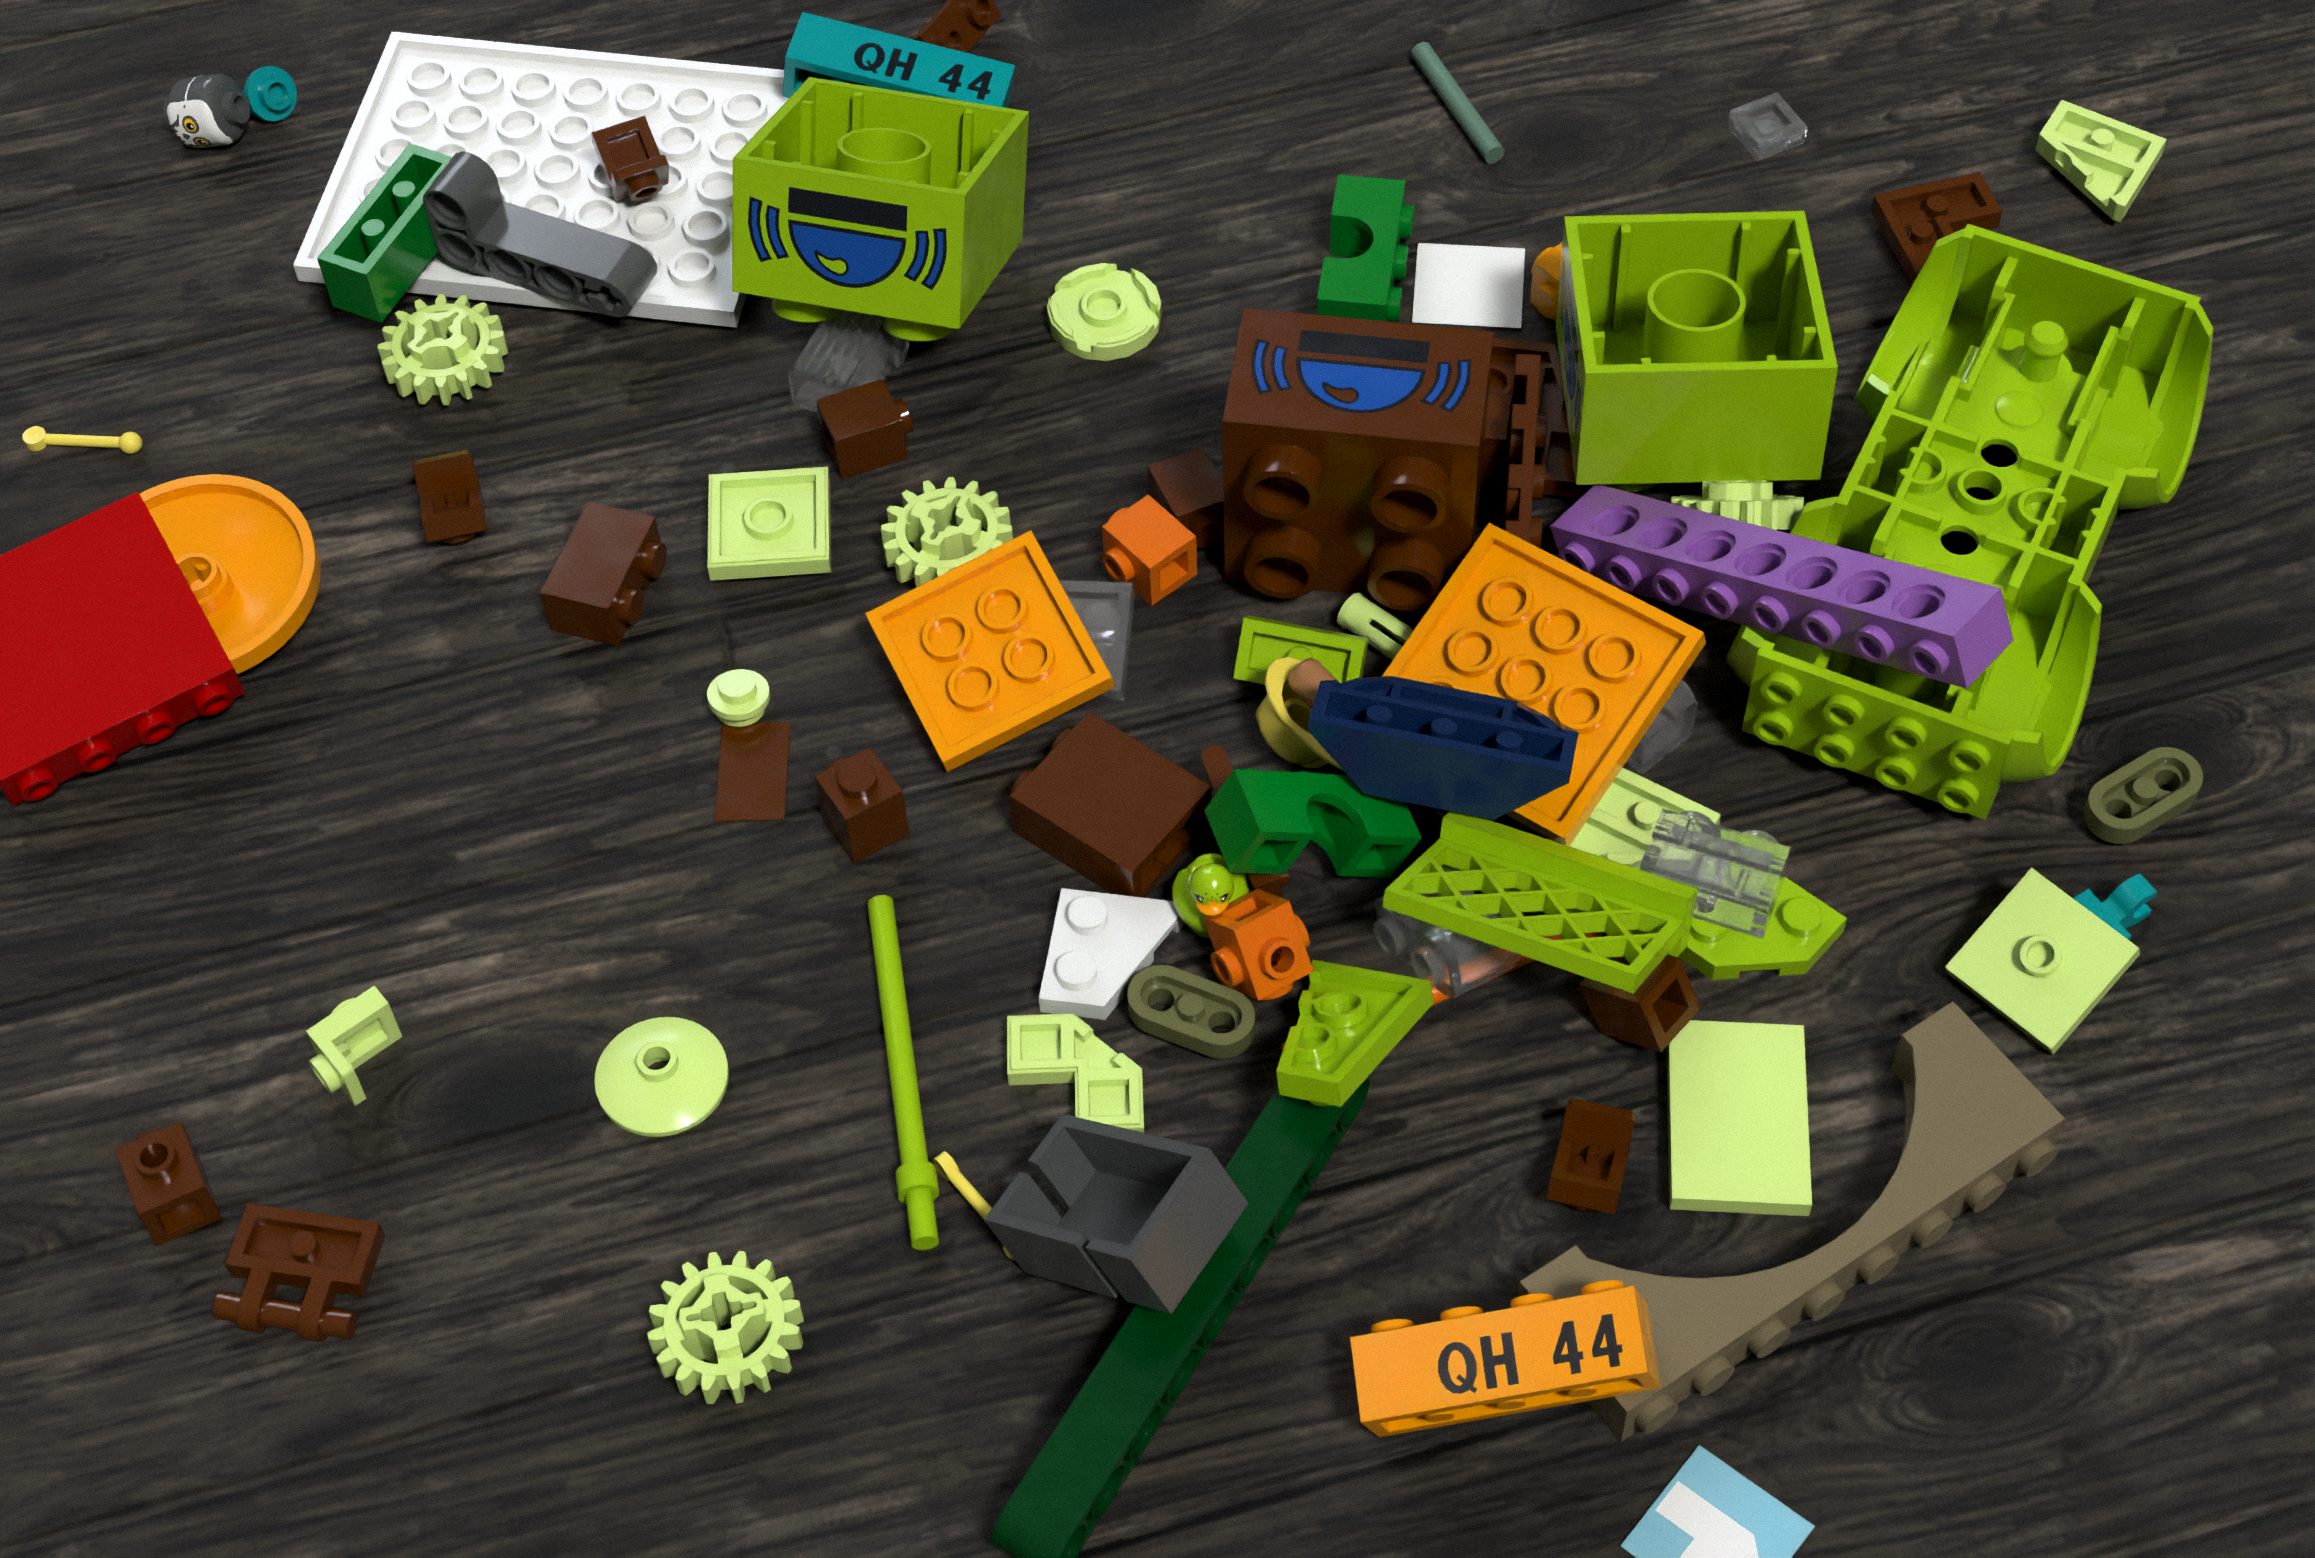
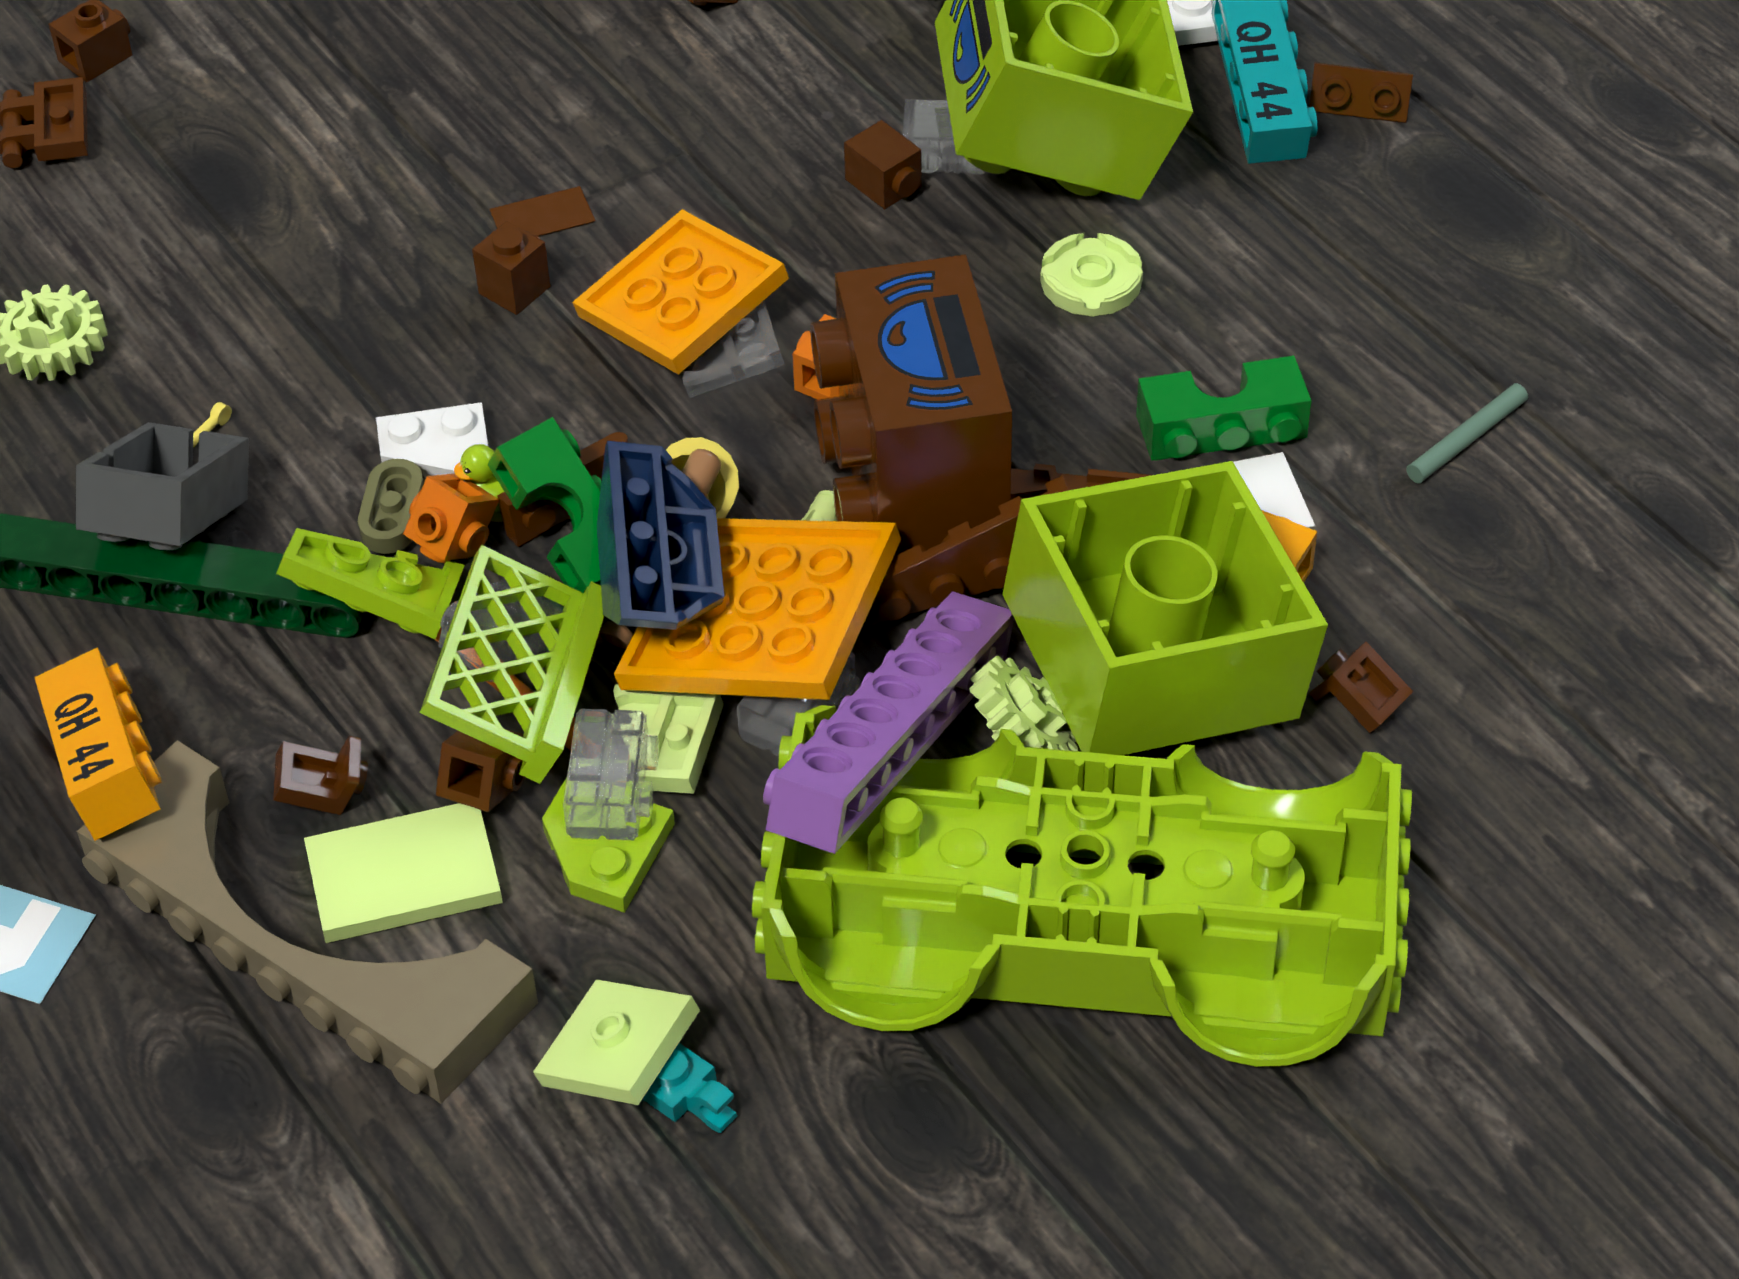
camera: 70 degrees right, 5 degrees down
yellowish green bracket [306,986,402,1106] -> none
reddish brown brick [540,501,667,646] -> none
yellowish green dish [594,1017,729,1137] -> none
yellowish green plate [707,467,831,581] -> none
yellowish green plate [707,669,770,727] -> none
lime bar [867,895,939,1250] -> none
yellowish green gear [881,477,1013,587] -> none
yellowish green tile [1007,1013,1144,1133] -> none
reddish brown brick [1009,711,1212,898] -> none
lime plate [1233,615,1369,685] -> none
clear plate [1728,92,1807,161] -> none
reddish brown plate [1871,172,2002,286] -> none
yellowish green wing [2035,100,2167,223] -> none
olive plate [2083,747,2203,844] -> none

